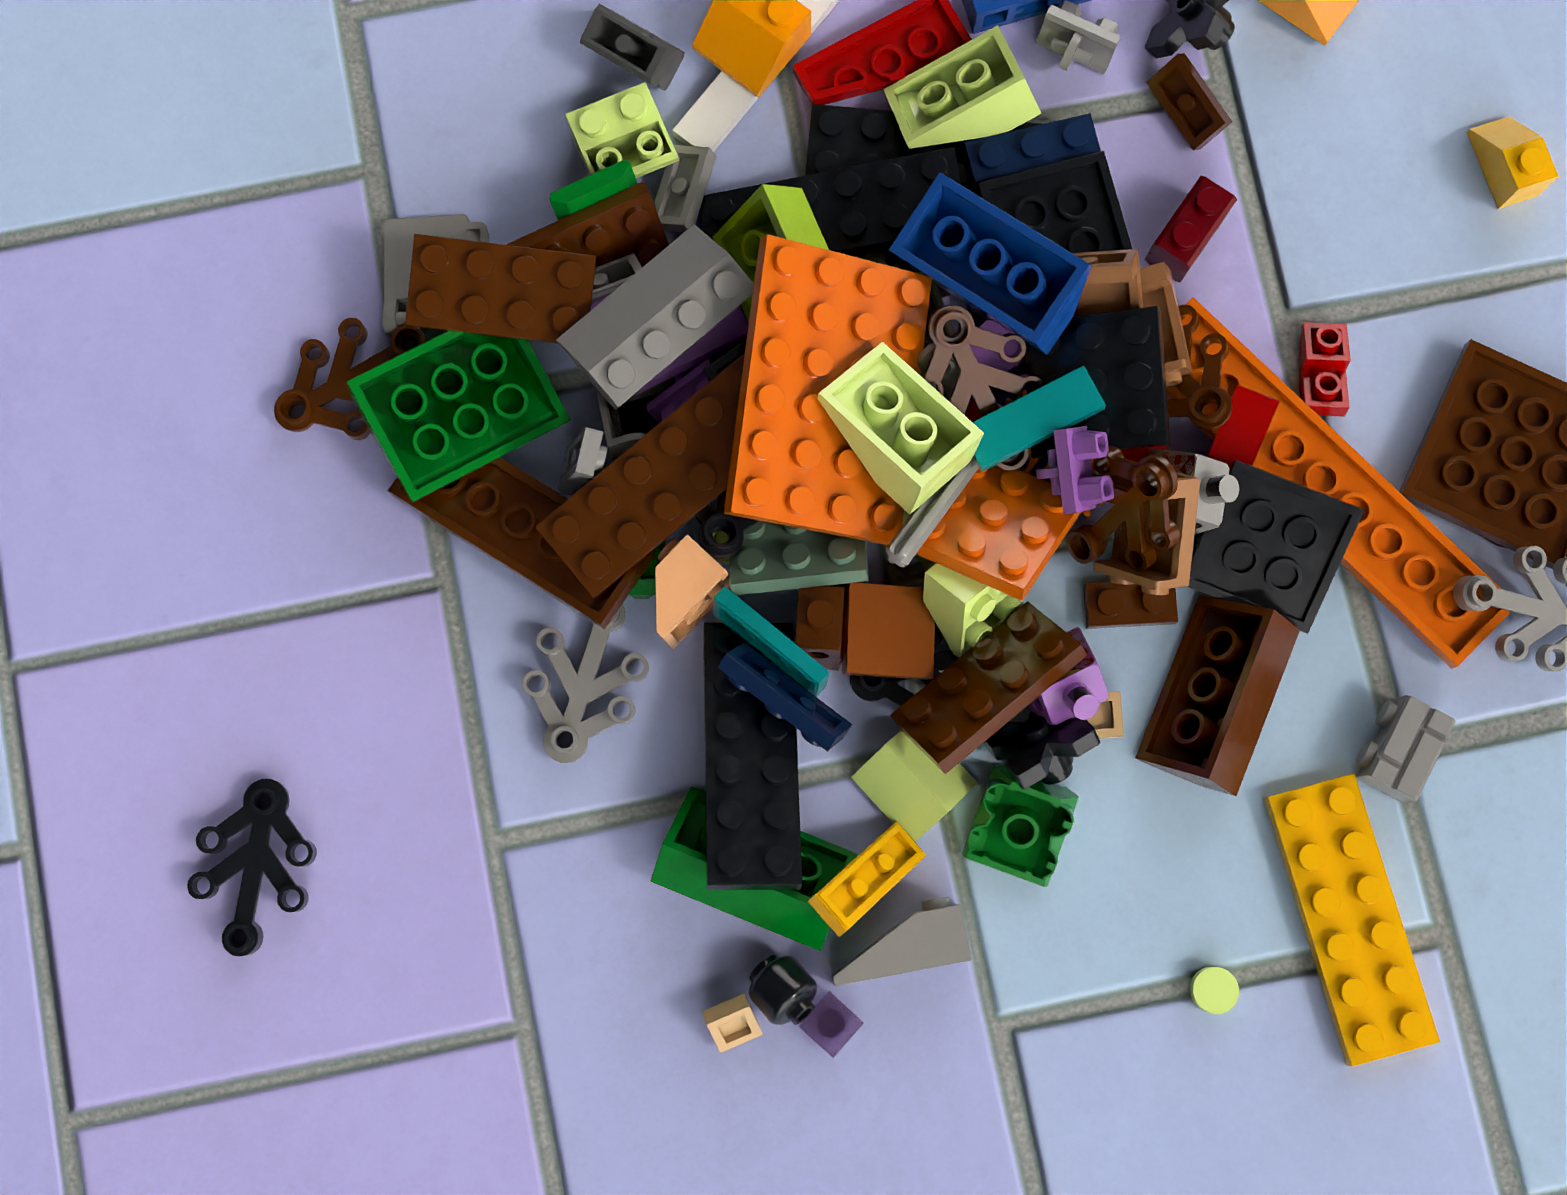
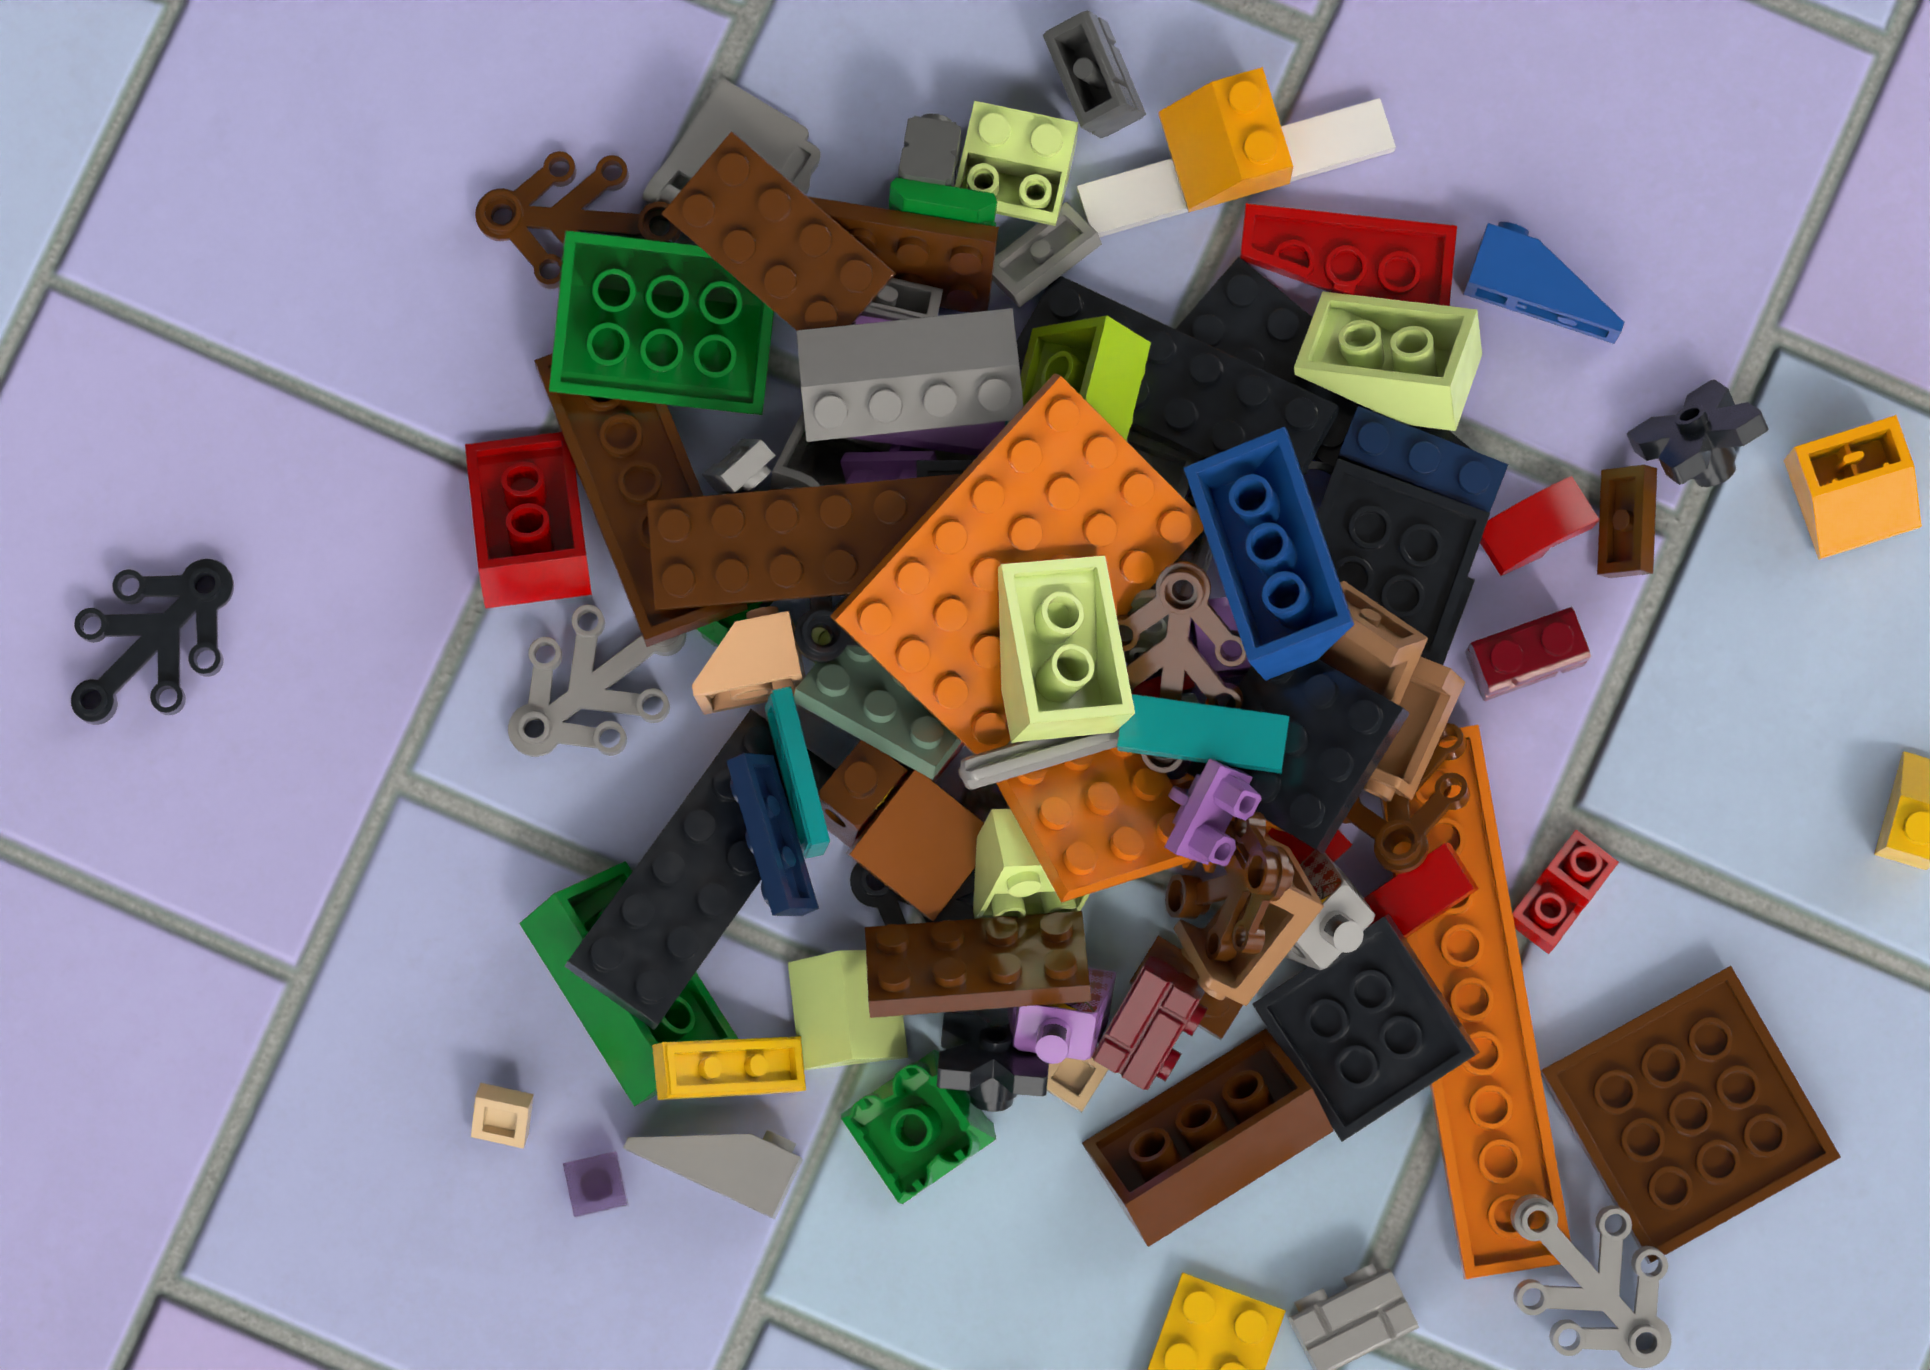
camera: 35 degrees right, 0 degrees up
black head [749,955,817,1025] -> none
light grey hips [1035,0,1121,74] -> none
none -> red slope [465,432,592,609]
none -> dark grey brick [898,114,961,187]
none -> brick [1092,956,1208,1090]
none -> red slope [1480,476,1600,576]

